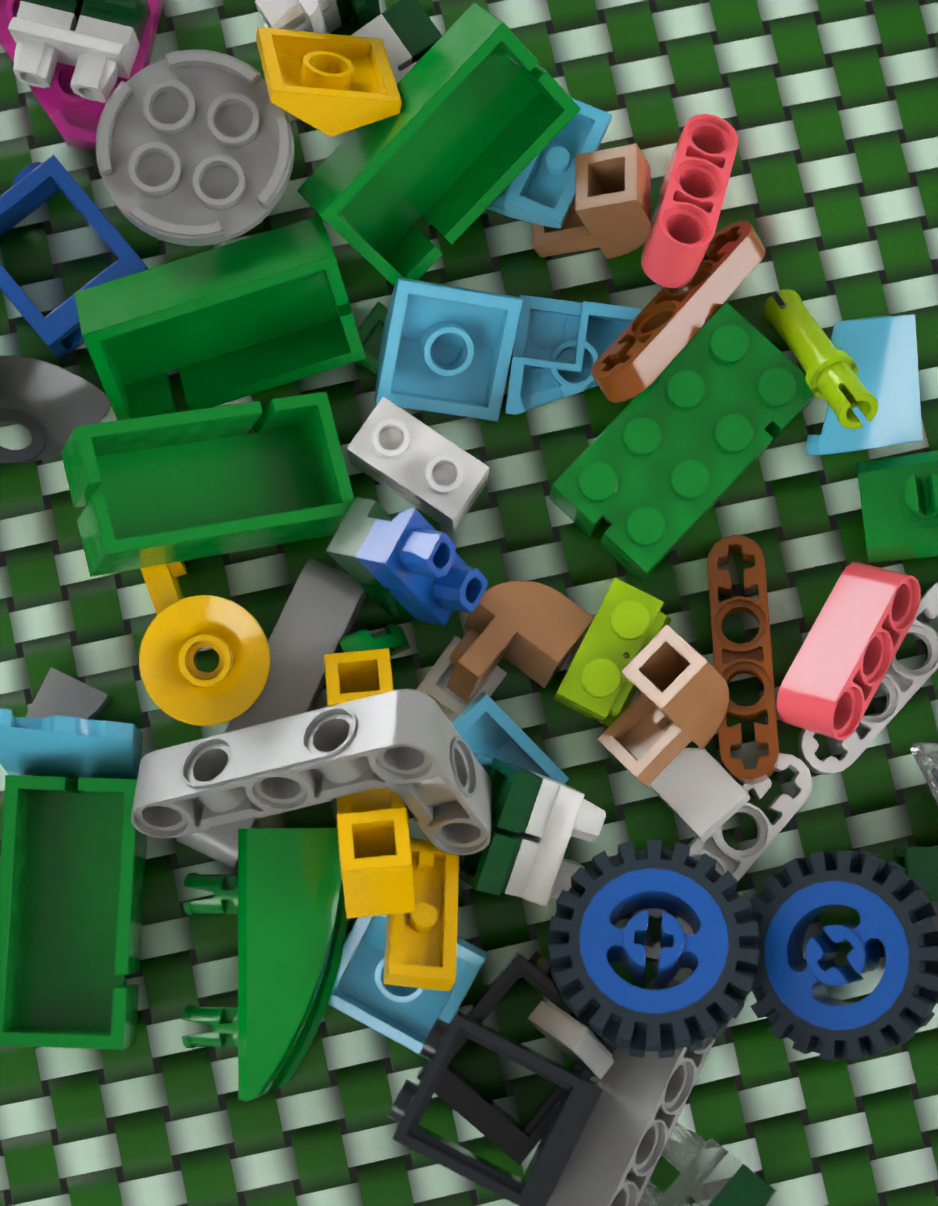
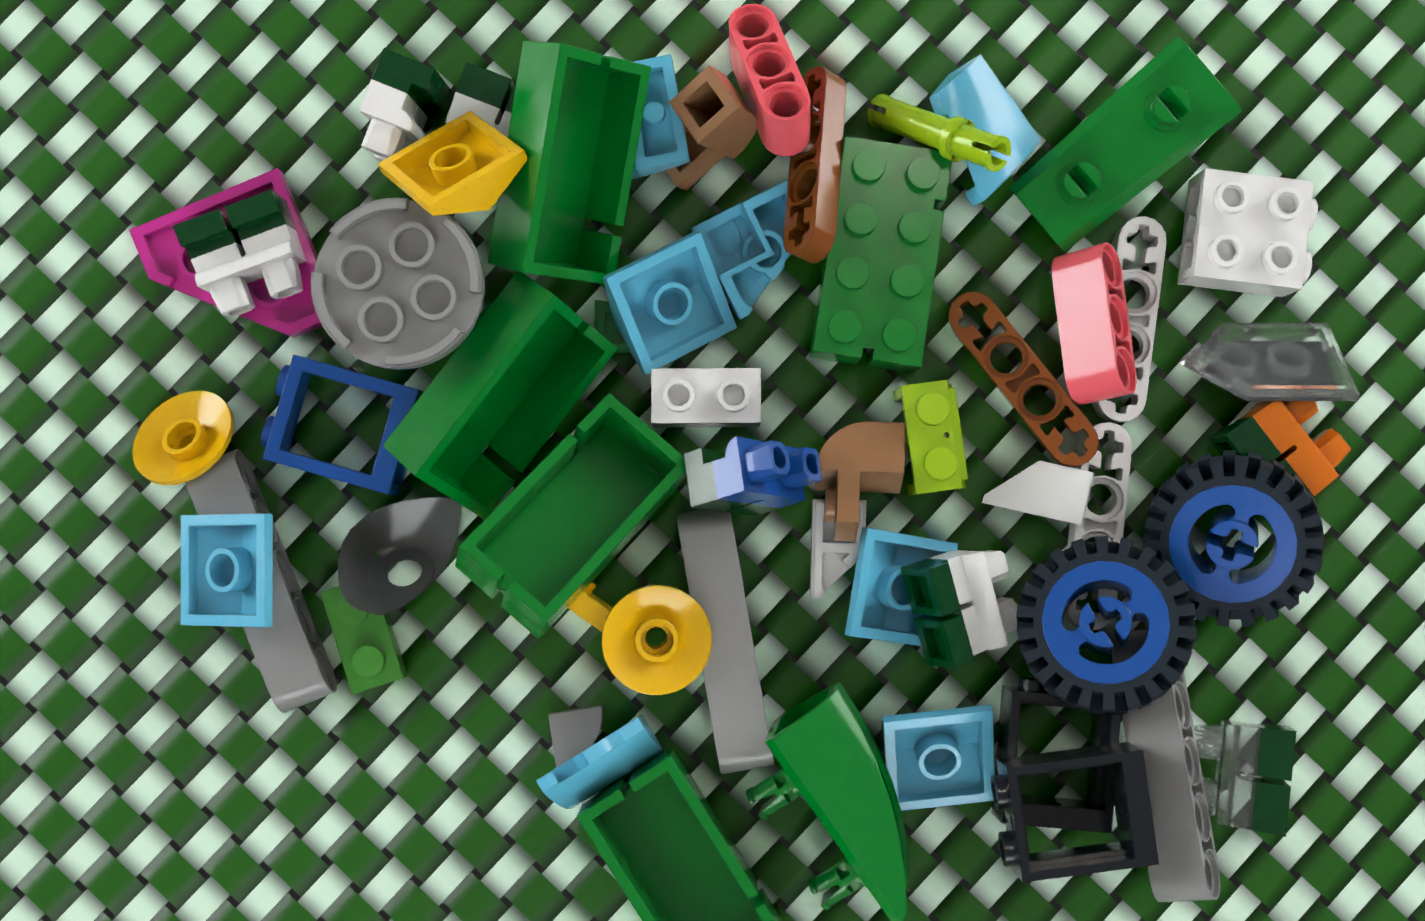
camera: 35 degrees left, 5 degrees up
light grey beam [131,689,492,855] -> none
yellow arch [324,648,416,919] -> none
green tile [339,624,411,657] -> none
yellow hinge [383,814,459,991] -> none
light grey tile [527,1001,615,1080] -> none
medium nougat brick [598,625,729,787] -> none

